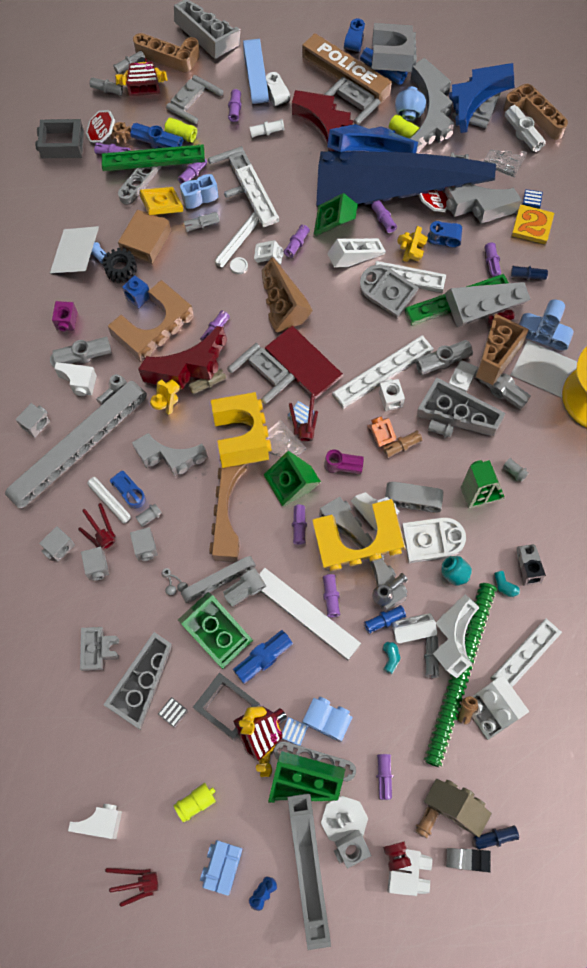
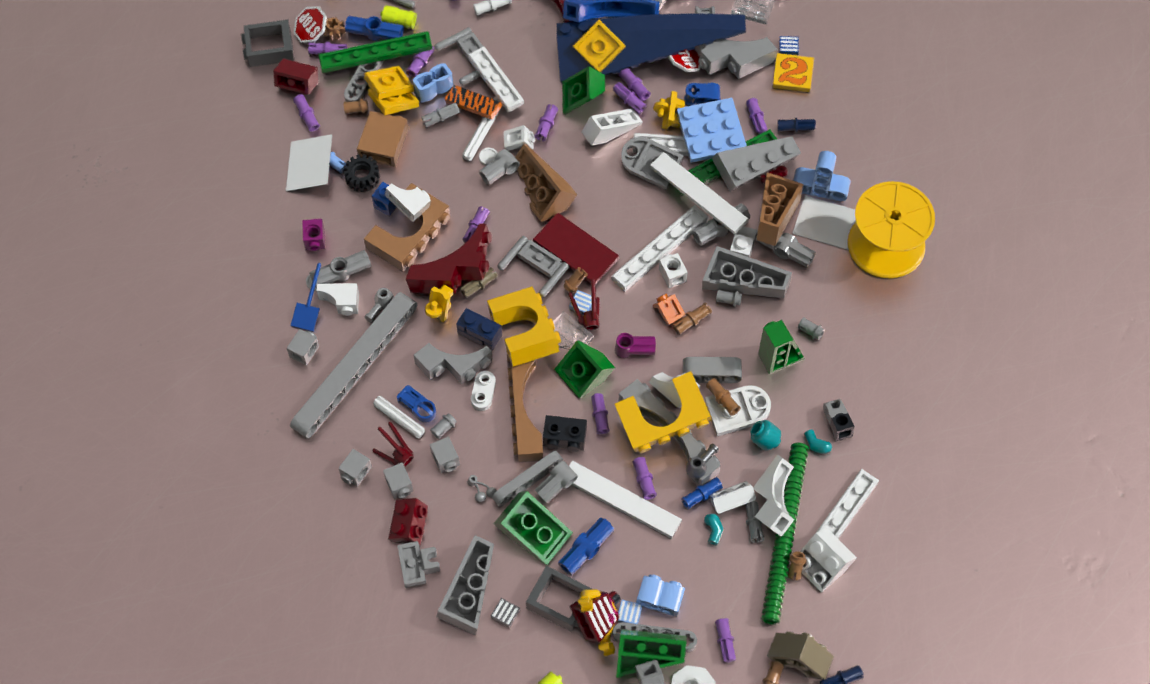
camera: 10 degrees left, 5 degrees down
none -> dark red brick [273,59,319,95]
none -> blue piece [290,263,321,332]
none -> medium lavender pin [293,94,320,132]
none -> medium nougat pin [344,99,368,114]
none -> yellow tile [364,66,414,99]
none -> white arch [385,183,431,222]
none -> dark red bracket [388,498,428,545]
none -> orange tile [444,85,502,120]
none -> dark blue brick [456,308,502,350]
none -> white plate [471,371,496,411]
none -> light grey piece [479,149,520,185]
none -> black brick [543,415,587,452]
none -> medium nougat pin [563,267,588,293]
none -> yellow tile [573,20,626,72]
none -> medium lavender axle [613,82,647,114]
none -> white tile [650,152,749,235]
none -> light blue plate [677,98,747,162]
none -> medium nougat pin [706,378,741,416]

